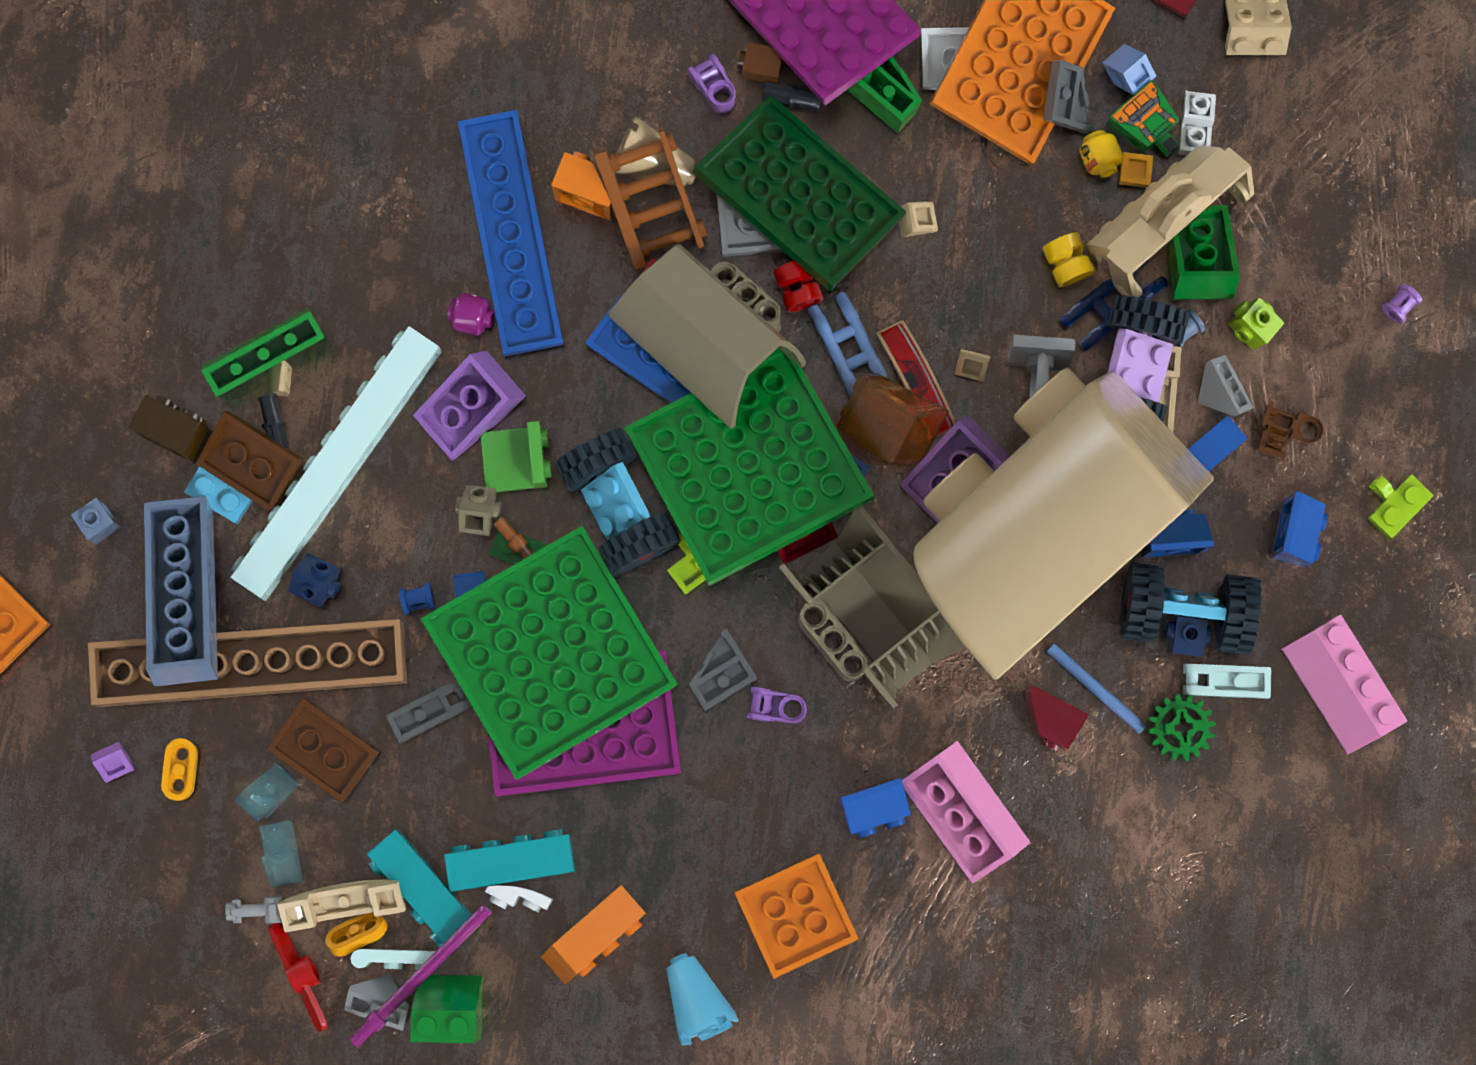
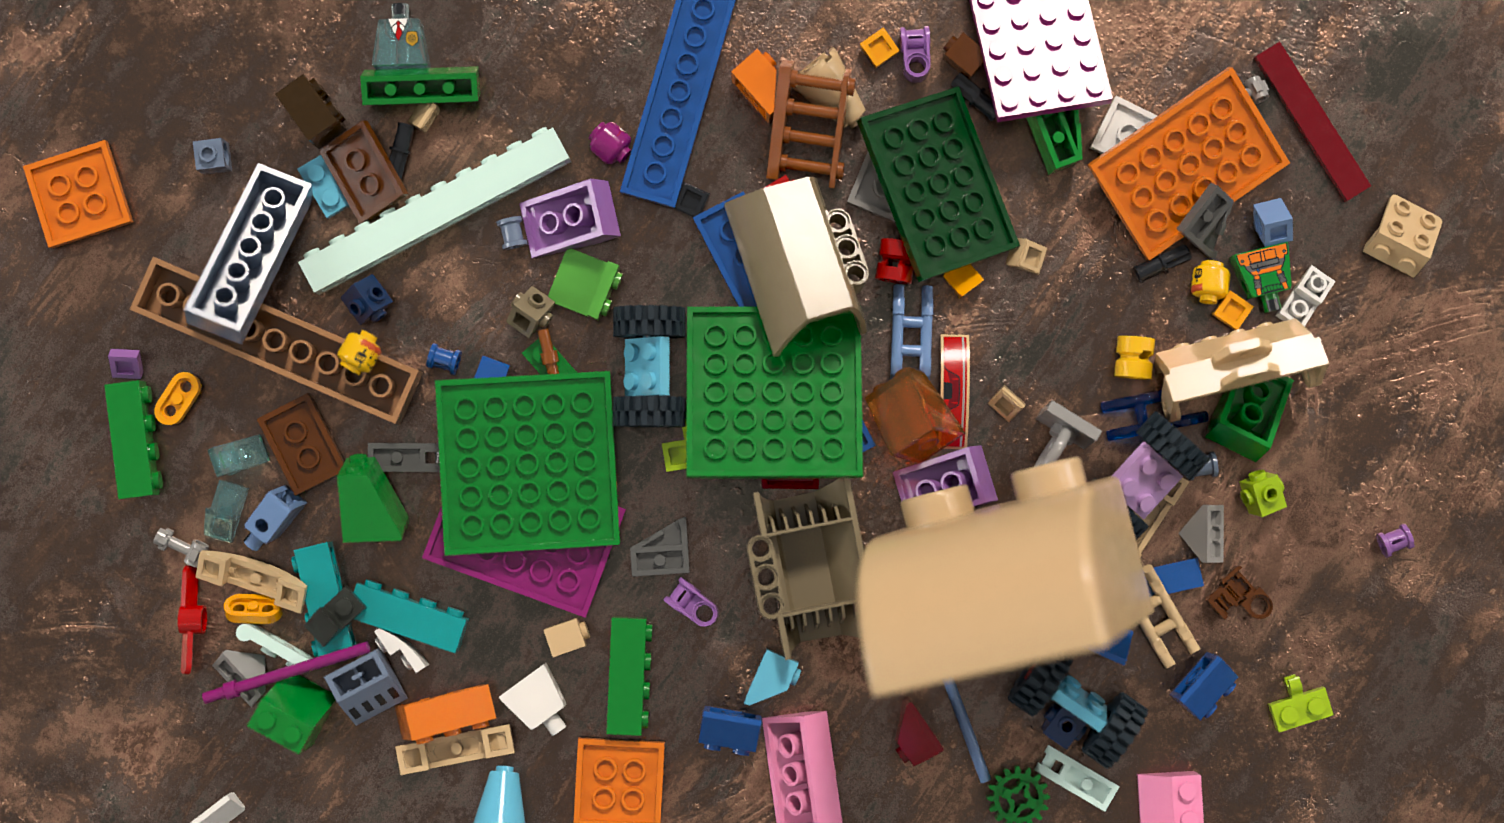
camera: 30 degrees right, 5 degrees up
none -> green brick [104,380,163,499]
none -> medium blue torso [244,485,308,551]
none -> pearl dark grey slope [304,586,367,647]
none -> sand blue slope [324,648,408,726]
none -> green slope [337,454,409,543]
none -> yellow head [338,330,381,375]
none -> clear light blue torso [372,3,431,70]
none -> tan slope [395,724,515,775]
none -> sand blue bush [496,216,528,250]
none -> white torso [499,663,567,736]
none -> tan brick [543,617,590,657]
none -> green brick [607,616,653,736]
none -> black tile [672,182,710,218]
none -> medium azure slope [744,648,801,705]
none -> light orange plate [860,27,900,68]
none -> light orange slope [943,264,984,299]
none -> black axle [1134,245,1192,283]
none -> tan piece [1139,565,1201,669]

